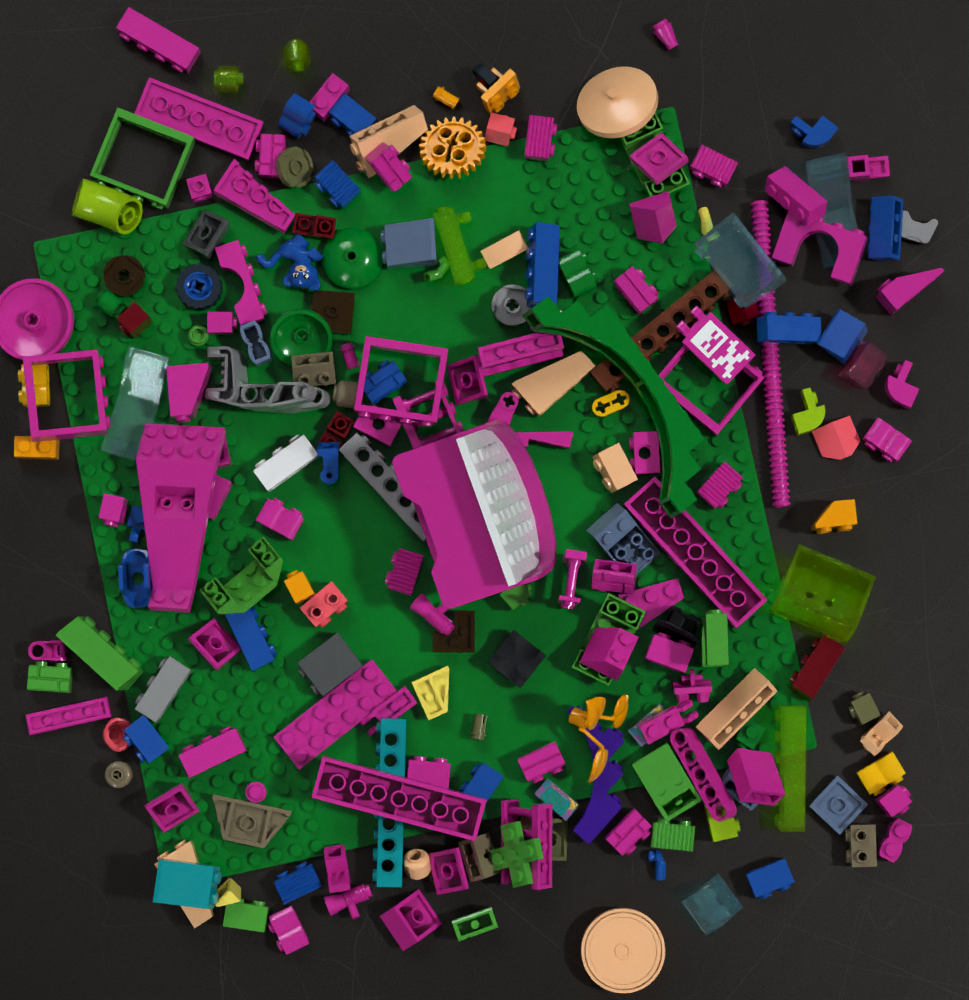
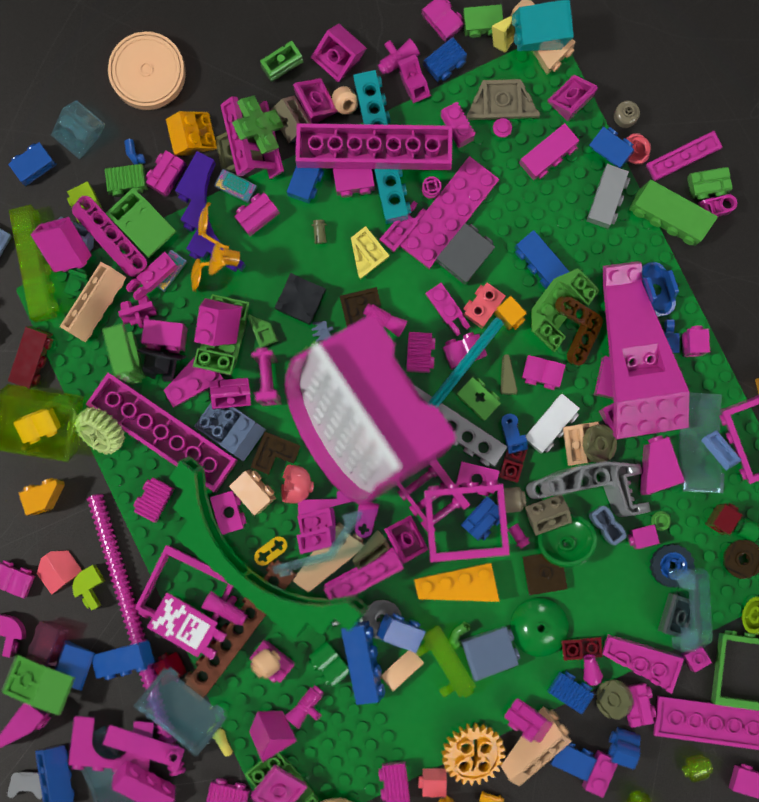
camera: 170 degrees right, 0 degrees up
dark pink slope [188,618,242,671] -> none
dark pink arch [215,240,267,326] -> none
blue animal [256,234,324,291] -> none
none -> bright green slope [1,654,75,715]
none -> yellow brick [13,405,61,444]
none -> yellowish green gear [74,407,125,455]
none -> dark pink piece [103,725,185,768]
none -> light orange slope [166,111,217,156]
none -> dark pink piece [202,591,247,626]
none -> bright green tile [247,315,278,348]
none -> dark brown plate [250,432,301,475]
none -> light nougat head [251,649,281,679]
none -> clear light blue windscreen [273,510,363,577]
none -> coral cylinder [281,465,314,504]
none -> dark pink piece [284,685,324,729]
none -> dark pink slope [297,507,336,554]
none -> sand blue piece [312,321,333,342]
none -> olive slope [353,530,390,569]
none -> brick [376,613,425,653]
none -> light orange wedge [414,563,499,602]
none -> dark pink wheel [422,177,441,199]
none -> dark pink hinge [425,283,470,336]
none -> teal axle [427,318,504,408]
none -> dark pink brick [441,102,476,148]
none -> dark pink brick [442,332,487,370]
none -> bright green brick [456,377,501,422]
none -> olive slope [500,354,517,395]
none -> reddish brown beam [555,296,603,366]
none -> light nougat slope [563,422,599,466]
none -> olive tile [583,424,617,463]
none -> dark pink cone [583,655,603,686]
none -> clear light blue windscreen [668,568,713,651]
none -> medium blue plate [701,430,741,470]

